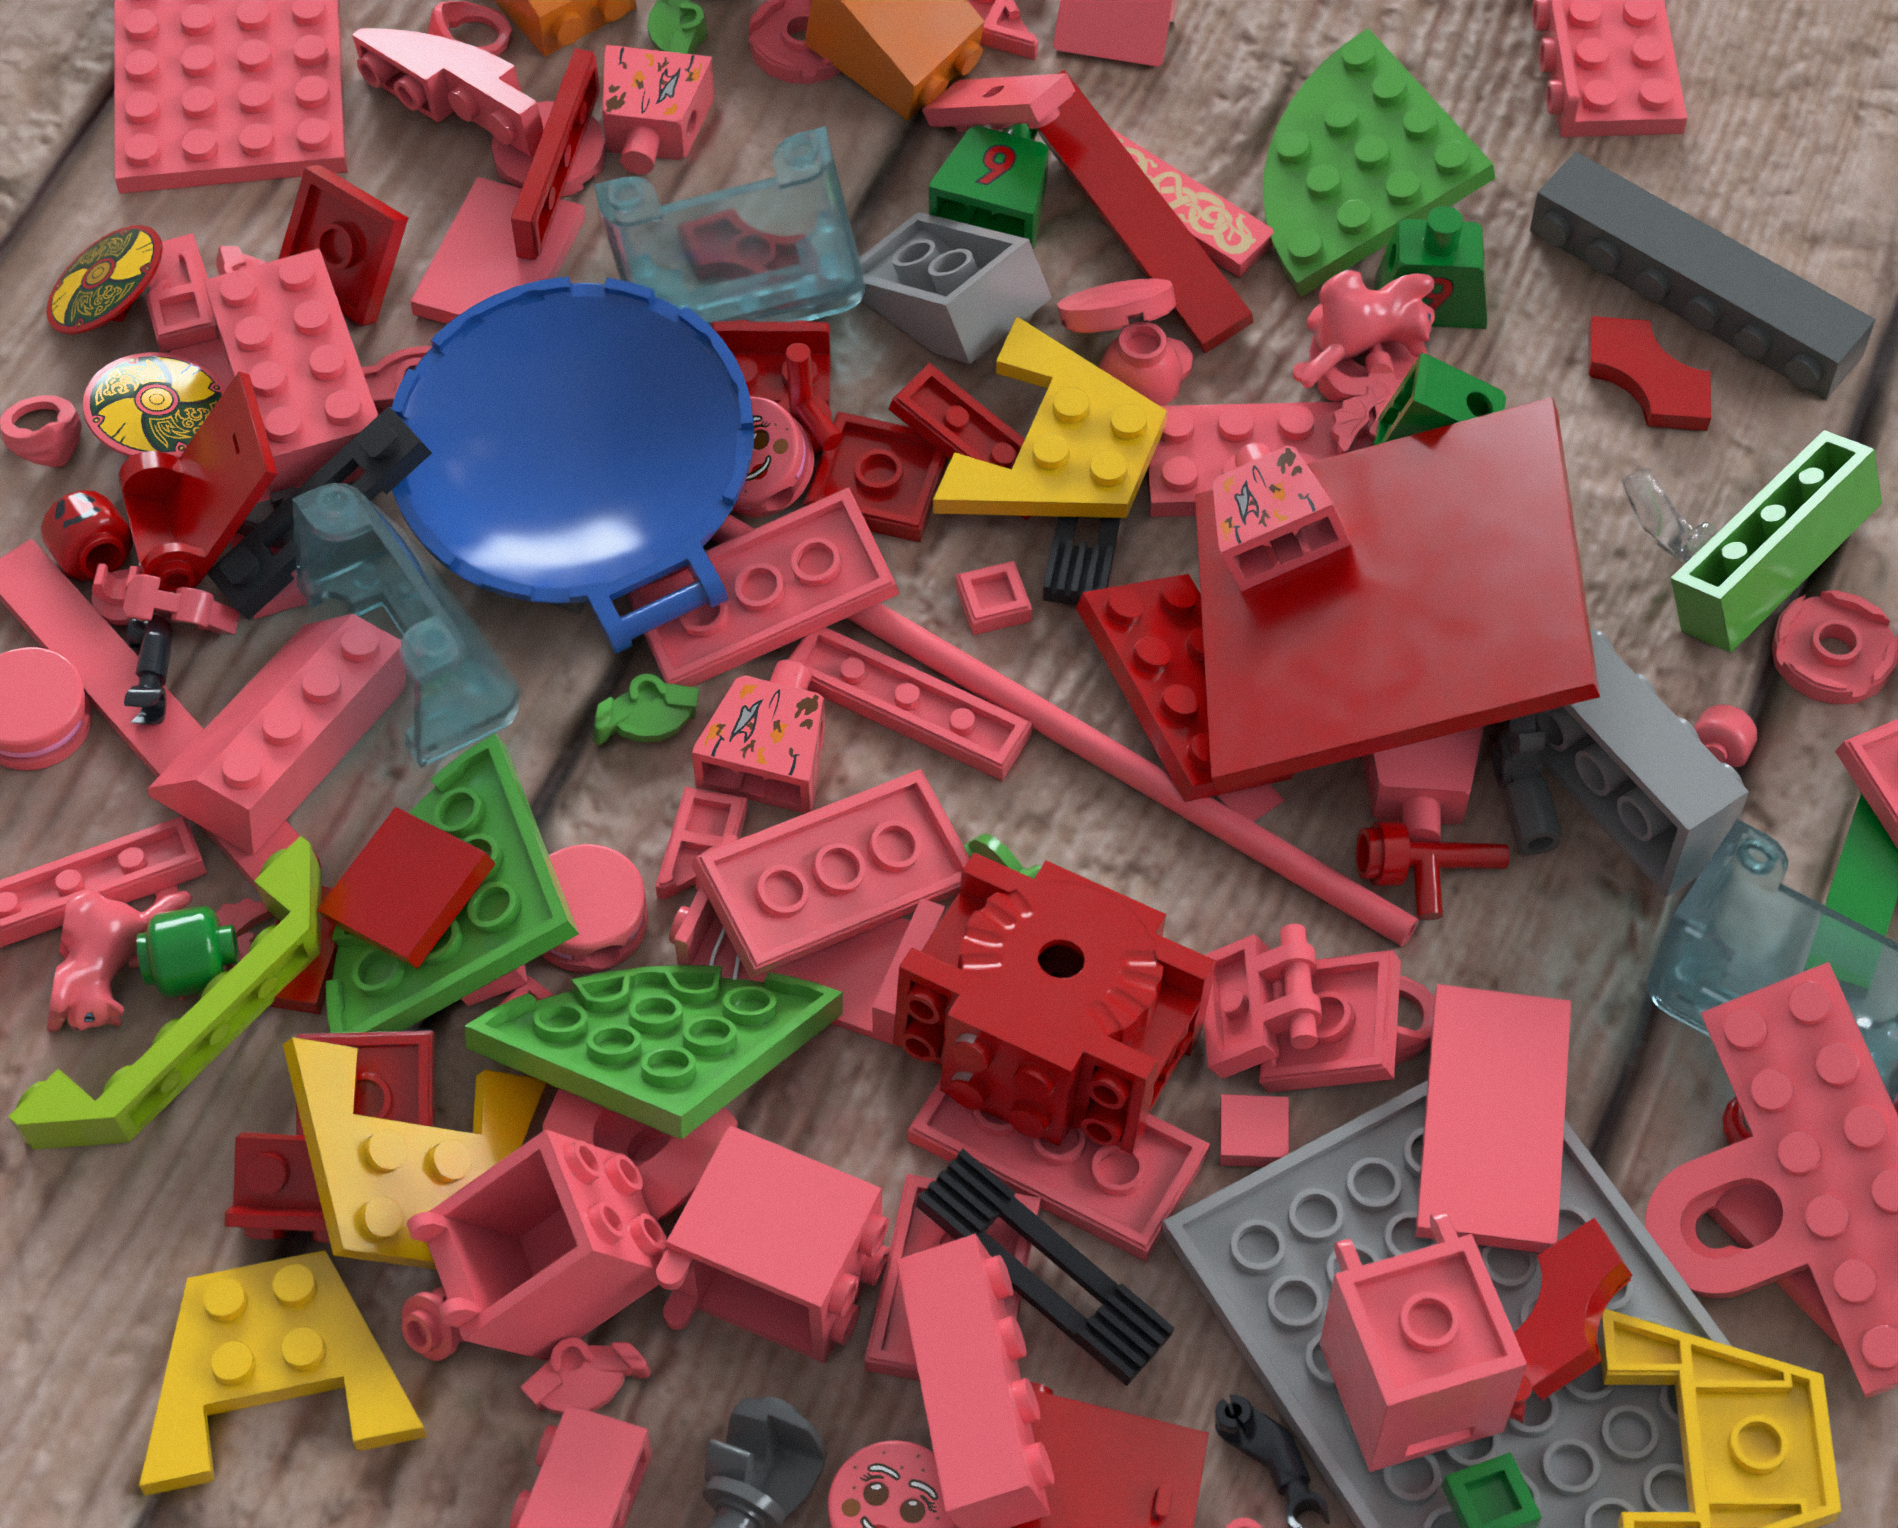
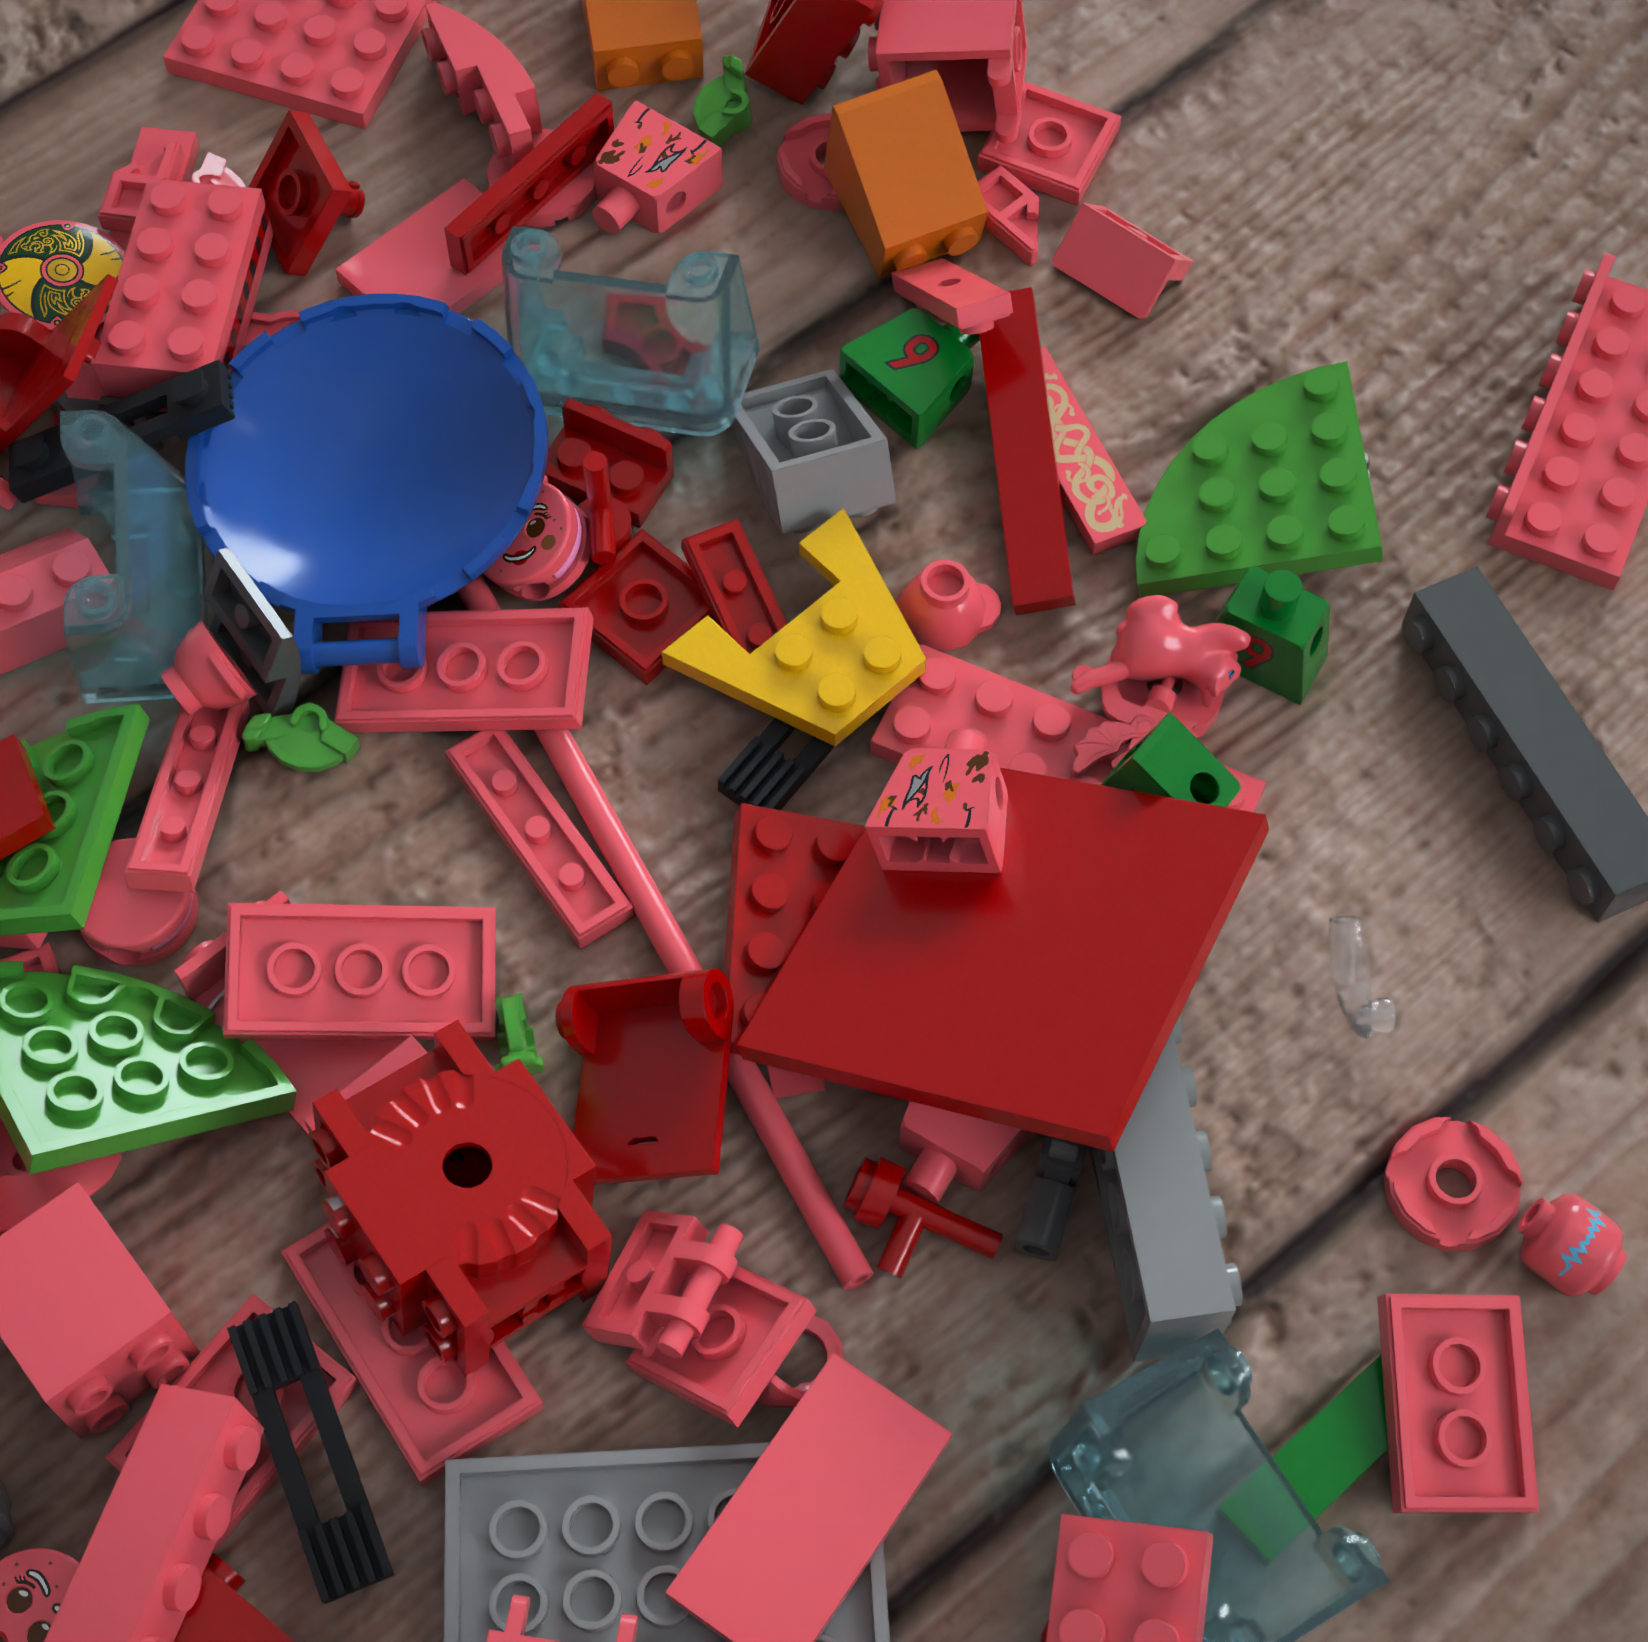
camera: 25 degrees right, 5 degrees up
shield [46,225,163,335] -> none
coral piece [428,1,512,56] -> none
coral tile [655,787,748,899] -> none
coral torso [692,660,825,814] -> none
coral tile [955,561,1032,636] -> none
coral tile [1057,278,1176,333] -> none
coral tile [1219,1094,1289,1167] -> none
red tile [1588,316,1711,431] -> none
bright green brick [1671,430,1882,653] -> none
coral piece [1693,704,1757,767] -> none
none -> coral tile [124,699,250,893]
none -> coral piece [160,620,257,715]
none -> dark grey slope [202,548,301,717]
none -> red door [555,968,734,1185]

